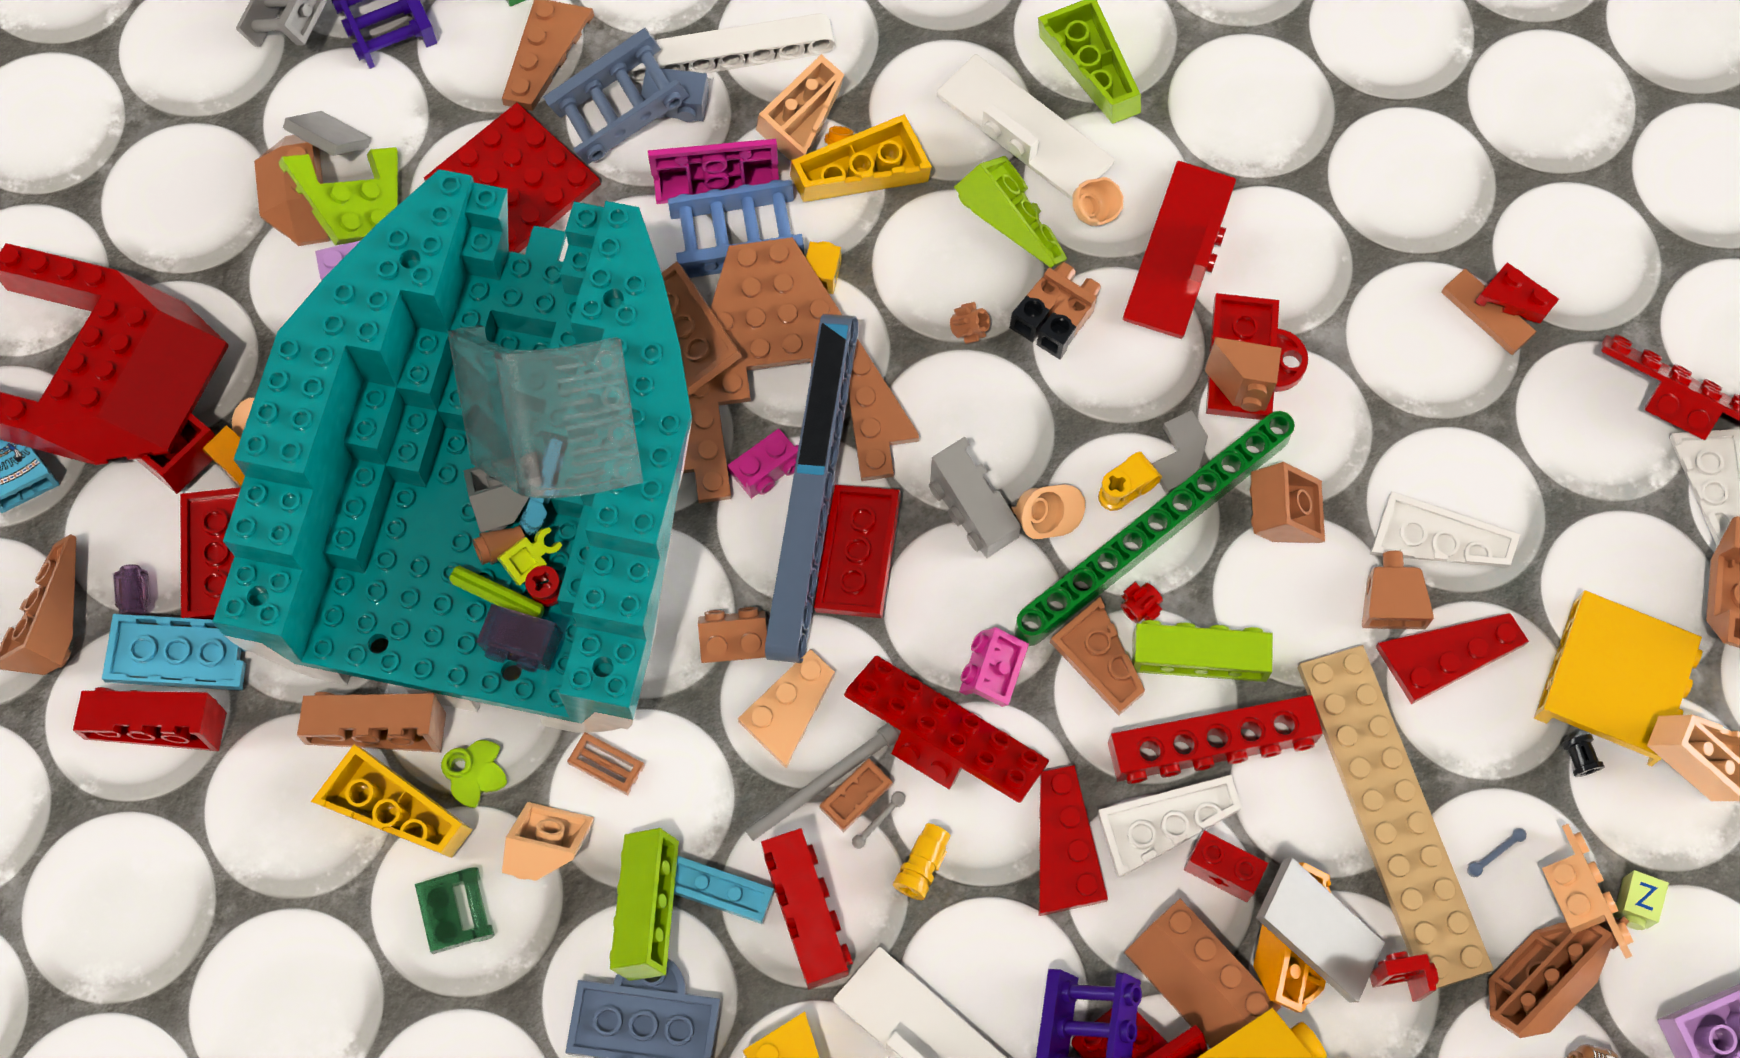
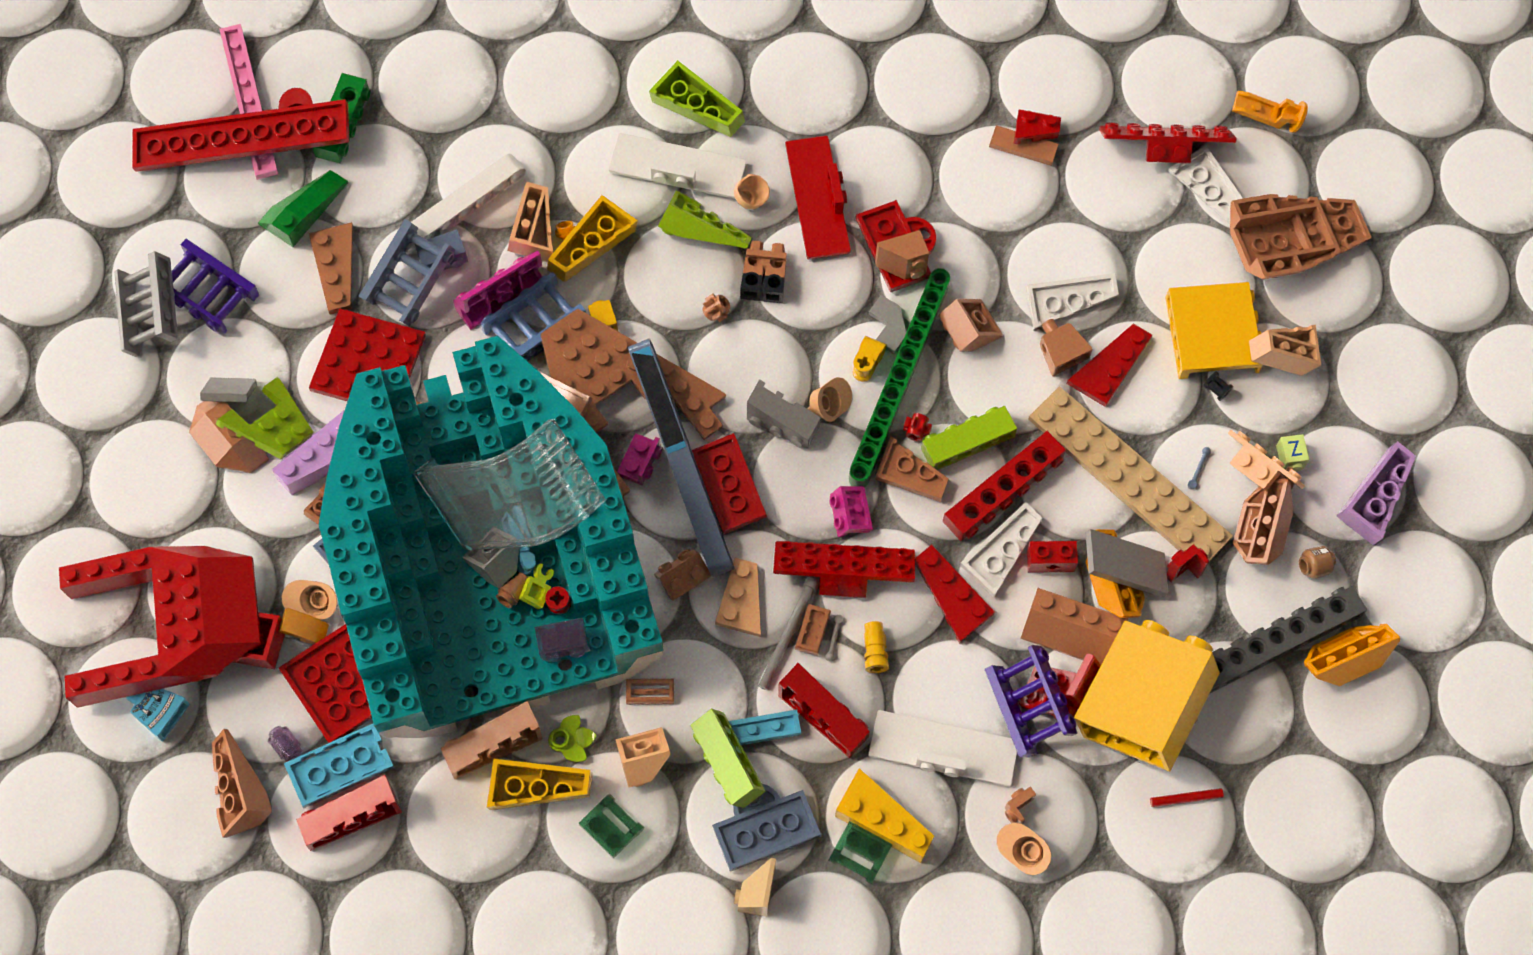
camera: 30 degrees left, 0 degrees up
lime axle [449,566,545,623] -> none

